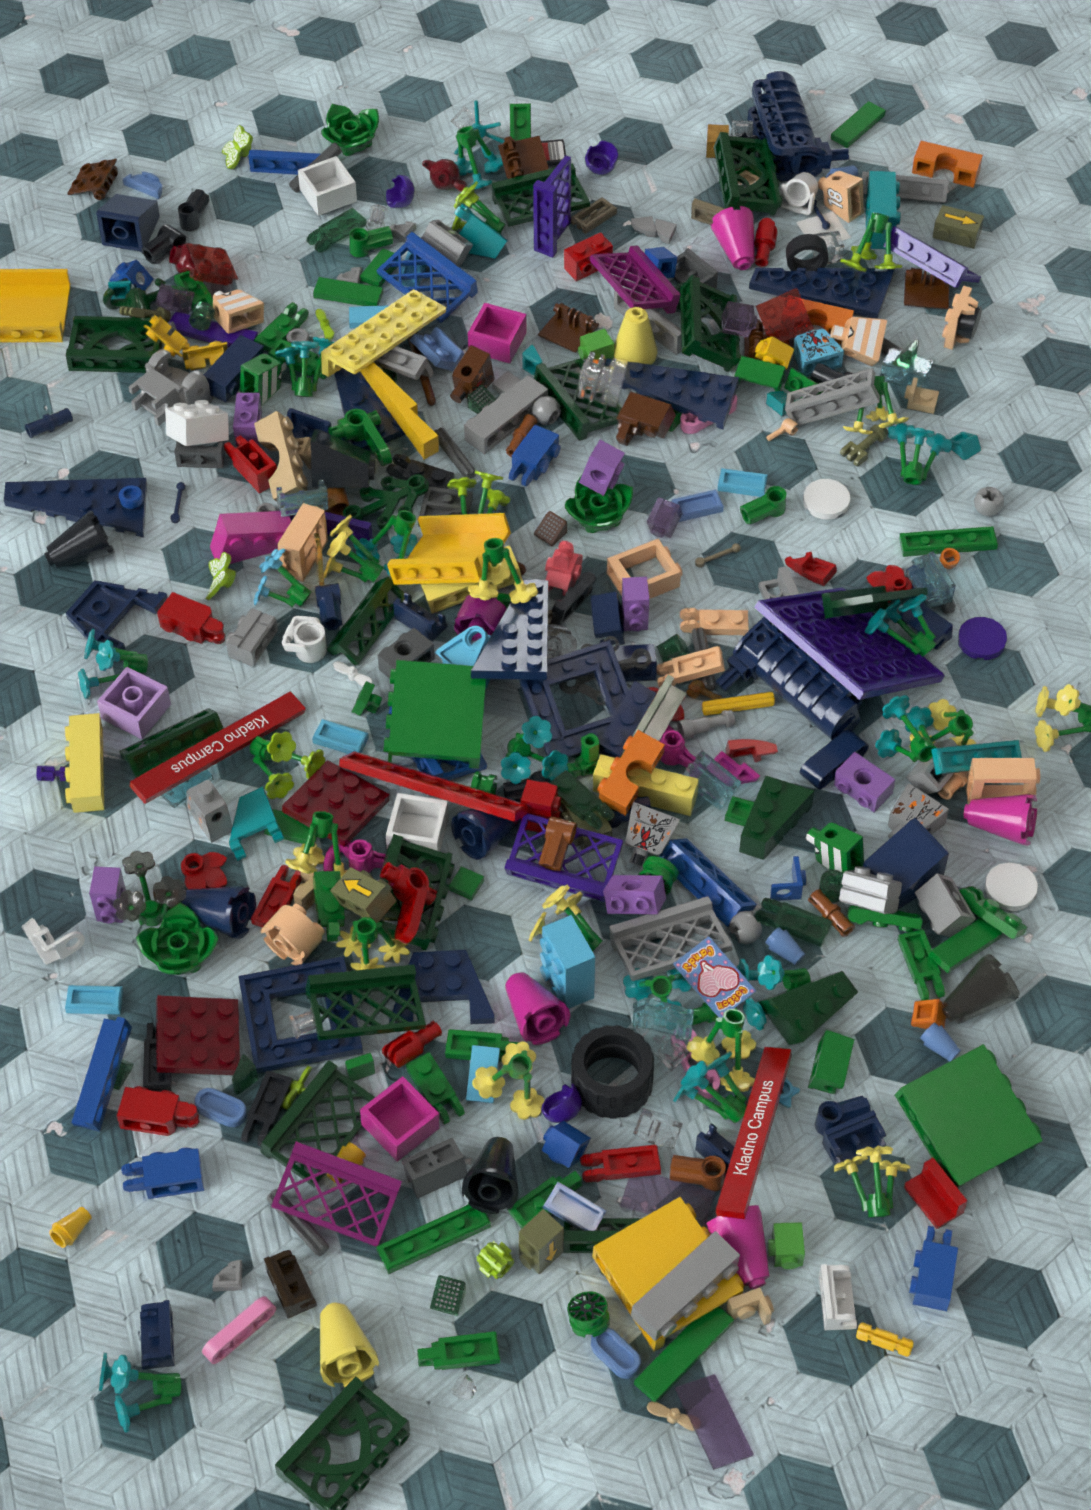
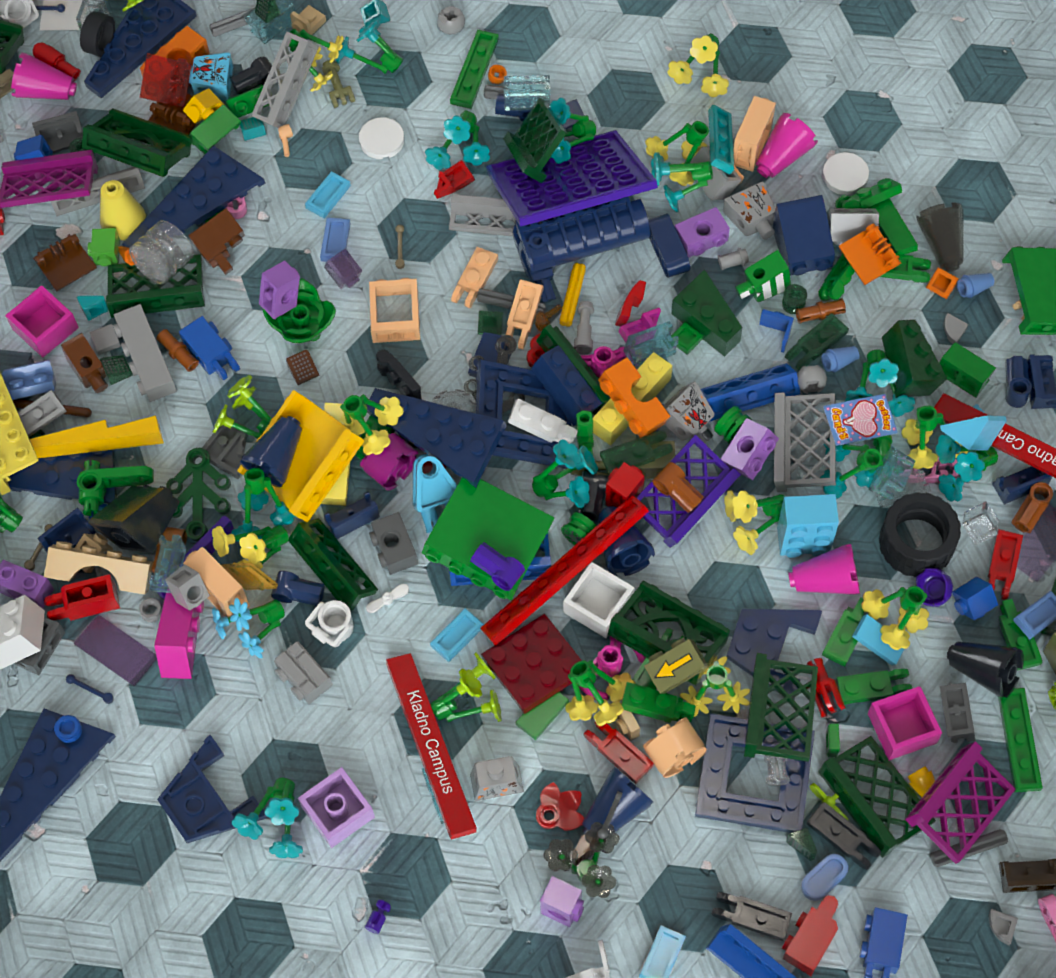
camera: 65 degrees left, 10 degrees up
black cone [44,510,114,568] -> none
light yellow brick [65,713,104,813] -> none
dark green fence [119,708,224,778] -> none
green brick [136,902,218,975] -> none
dark red plate [156,995,240,1076] -> none
red hinge [157,592,226,644] -> none
lime animal [205,552,236,600] -> none
teal flag [229,787,284,861] -> none
green tile [351,681,383,716] -> none
red piece [380,862,437,944] -> none
black hinge [386,454,454,489] -> none
dark grey axle [434,427,476,479] -> none
green tile [449,866,484,901] -> none
light grey piece [532,396,561,425] -> none
coral hinge [545,541,583,596] -> none
dark blue hinge [590,591,625,645] -> none
medium lavender brick [621,577,650,631] -> none
clear purple brick [721,301,757,337] -> none
green piece [740,486,787,525] -> none
light nougat torso [830,317,887,366] -> none
brick [839,866,902,914] -> none
red plate [866,565,912,603] -> none
dark purple tile [958,617,1007,660] -> none
none -> clear purple piece [74,614,157,686]
none -> light grey brick [165,565,210,611]
none -> dark blue cone [240,416,302,487]
none -> teal plant [425,110,490,170]
none -> dark purple piece [470,542,525,591]
none -> white hinge [508,398,577,444]
none -> dark grey hinge [597,791,623,839]
none -> light grey pin [718,248,749,270]
none -> orange hinge [838,223,901,285]
none -> medium azure slope [940,415,1007,450]
none -> light grey tile [943,313,969,344]

